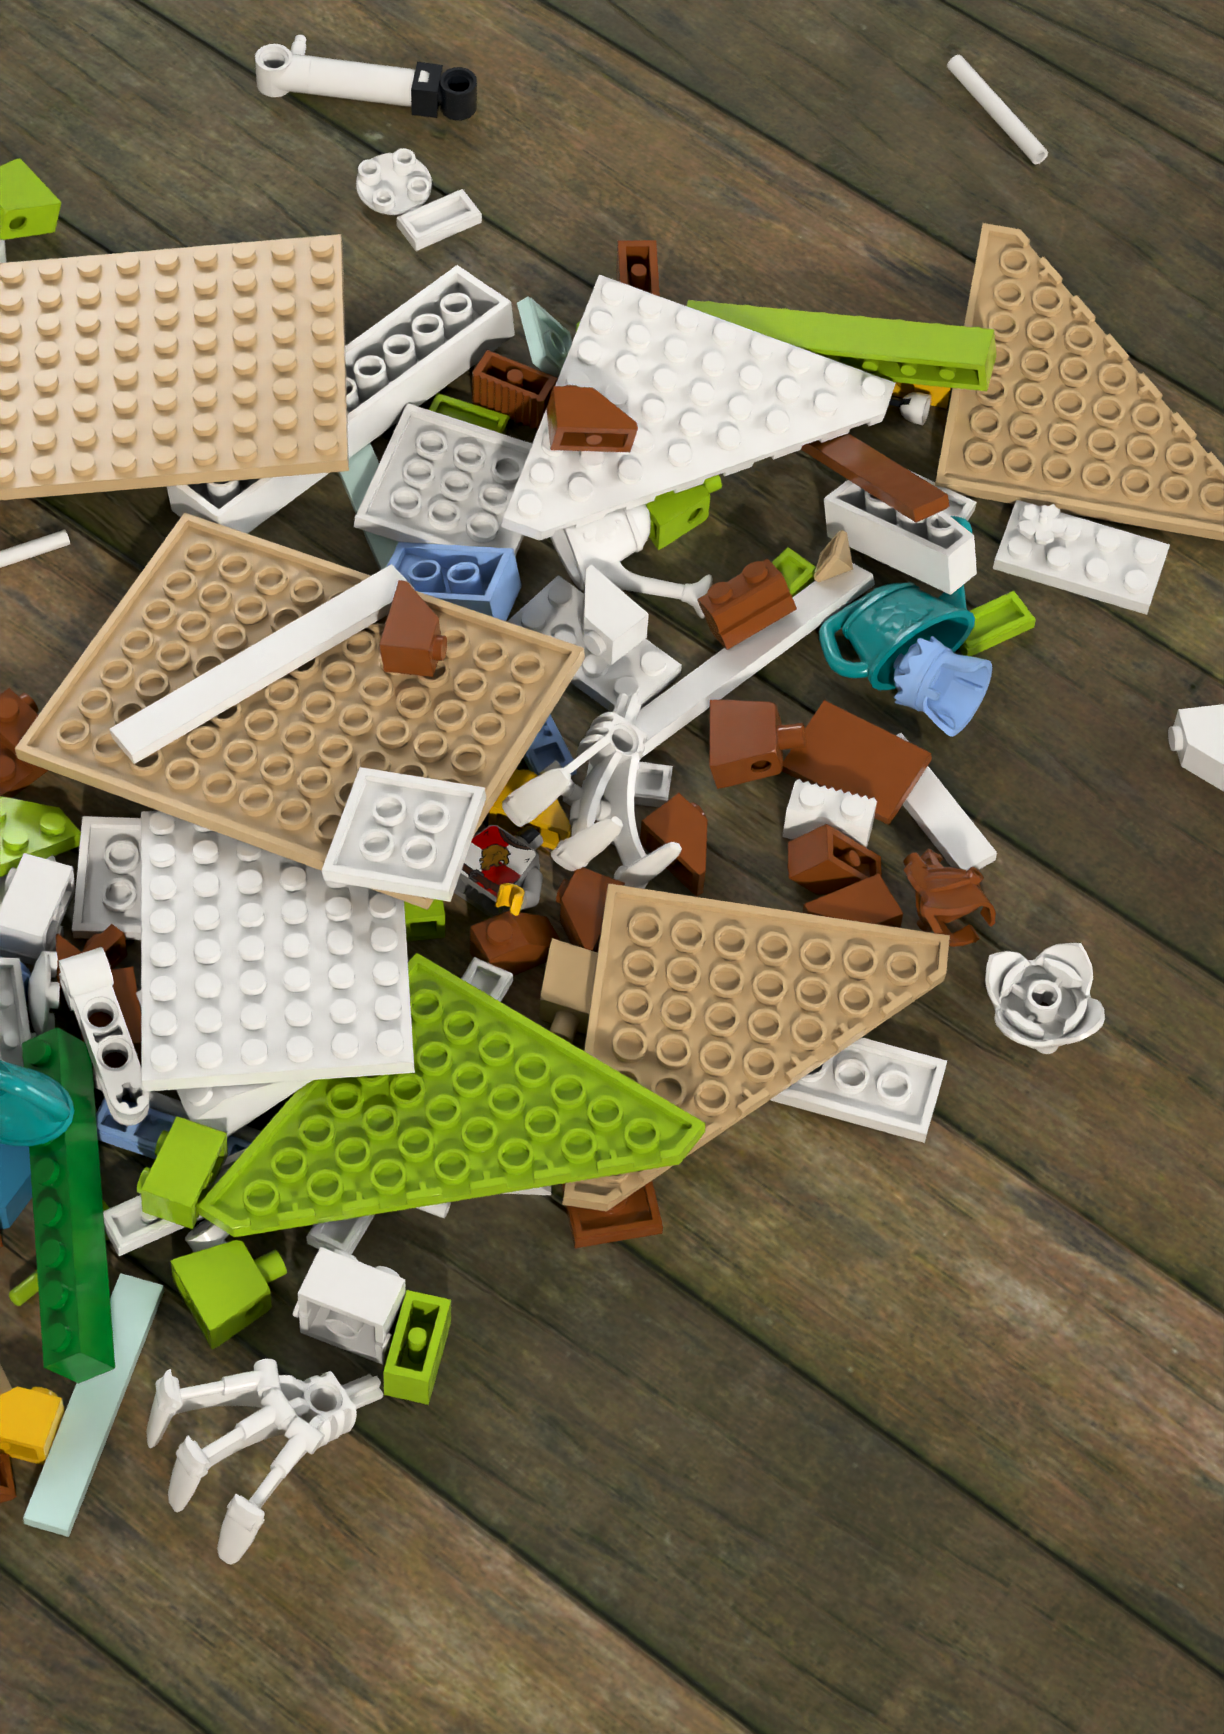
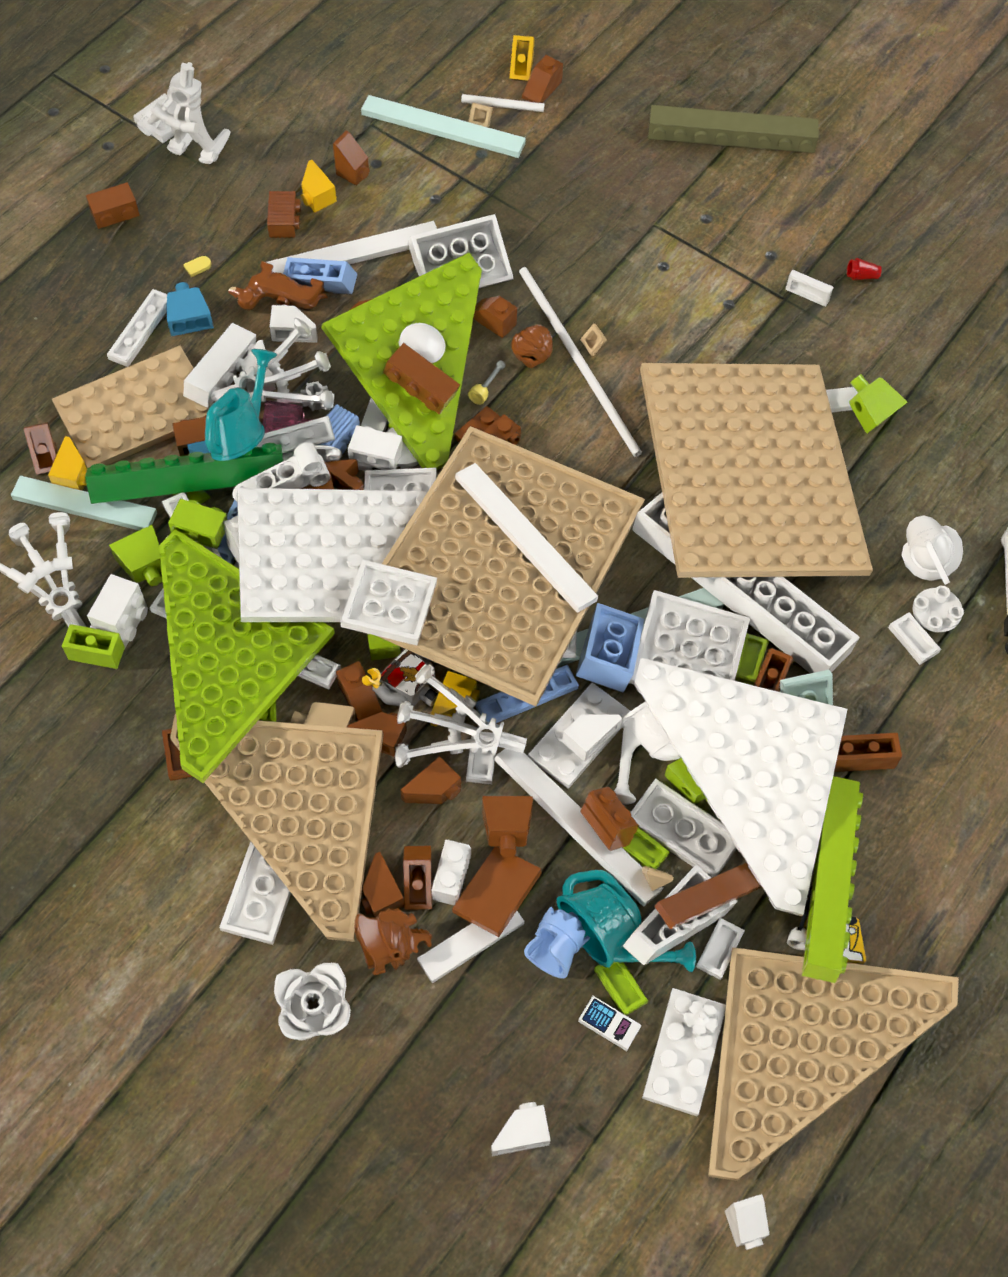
camera: 90 degrees right, 5 degrees up
dark orange slope [379,580,447,677] -> none
dark orange slope [547,385,638,453] -> none
none -> tile [578,996,641,1051]
none -> white tile [631,778,737,878]
none -> white helmet [902,516,963,585]

